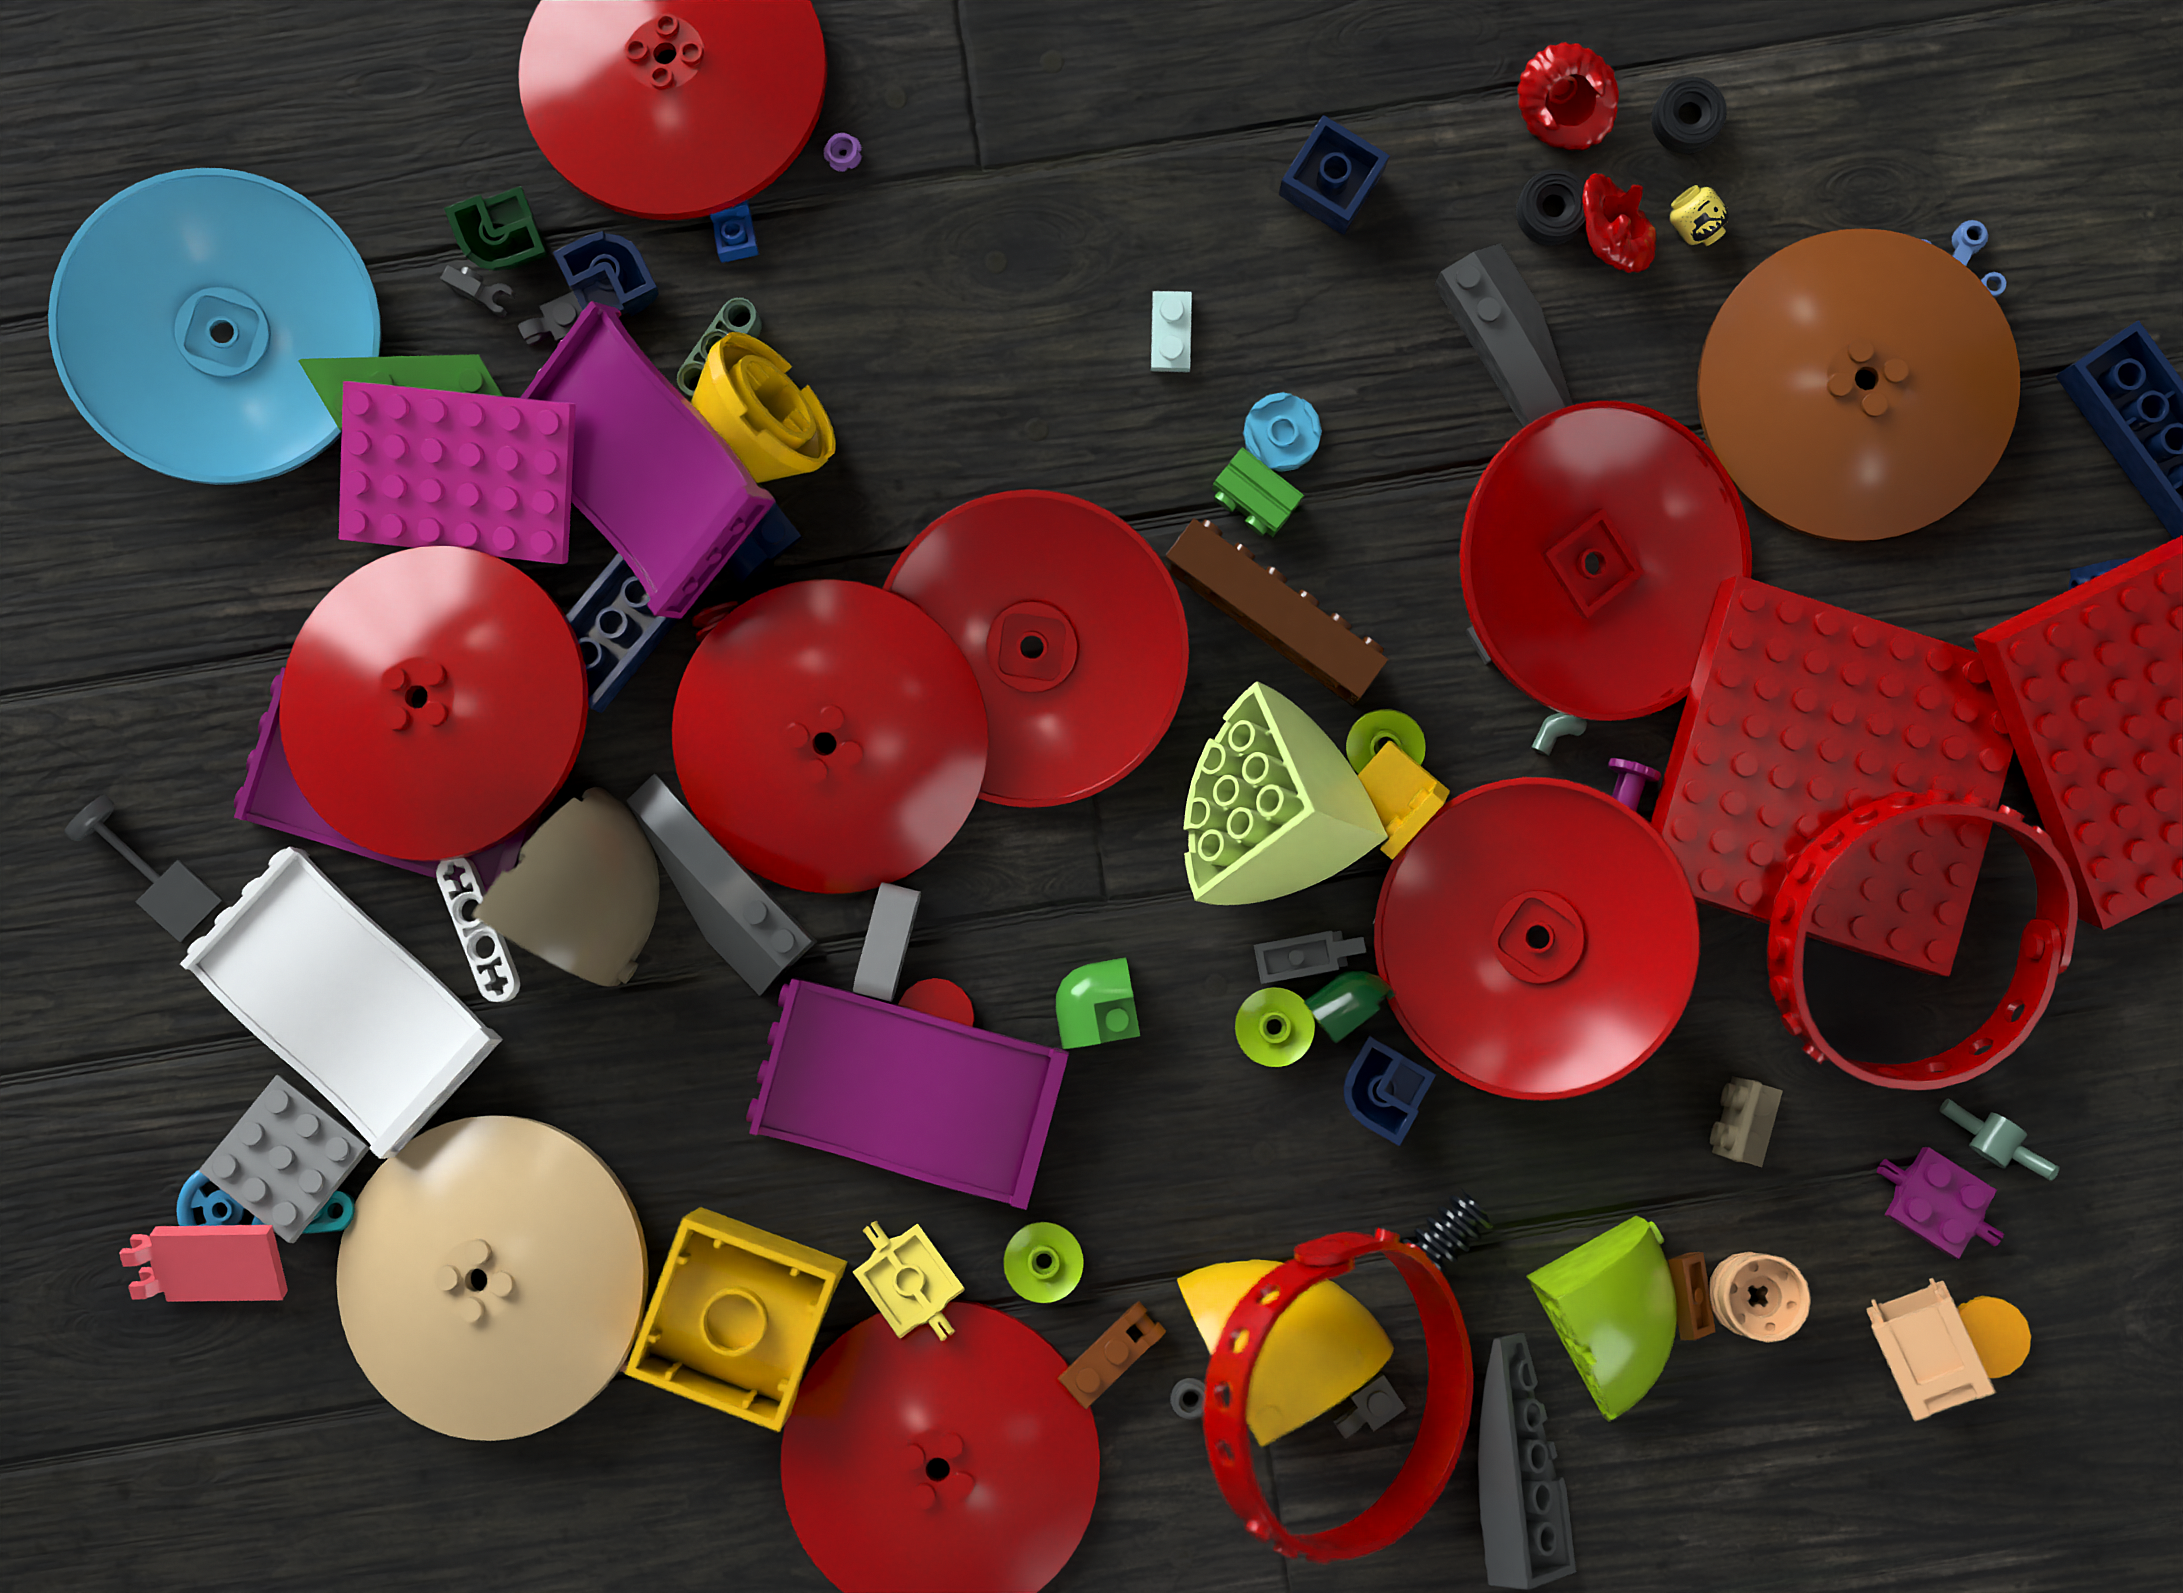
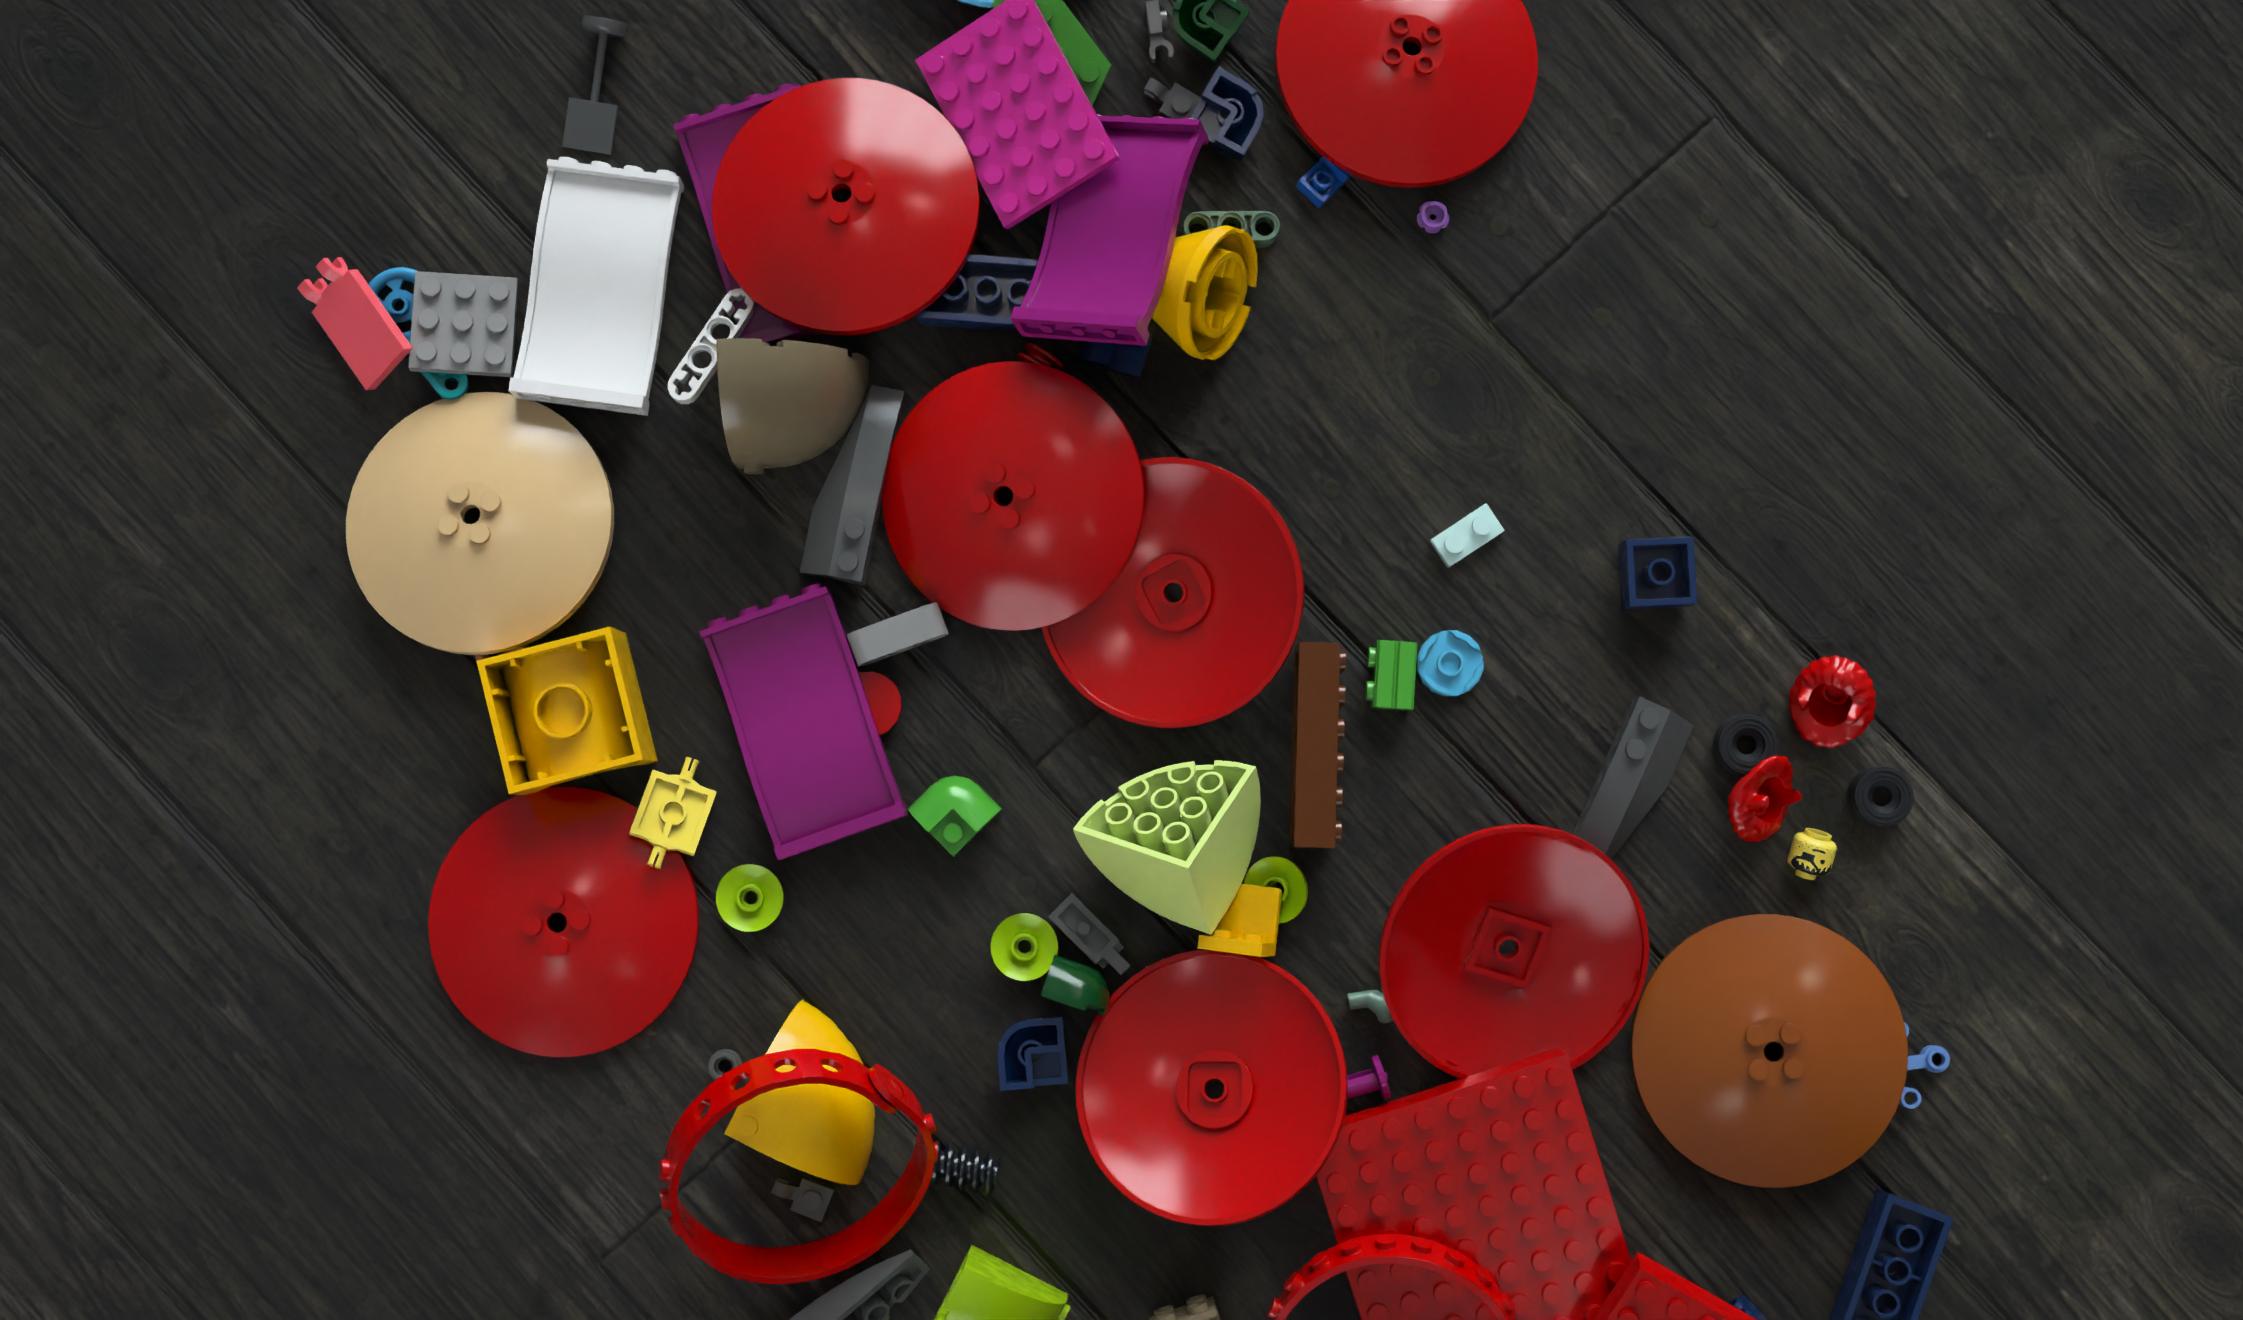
camera: 45 degrees right, 0 degrees up
dark orange plate [1057,1301,1166,1409] -> none

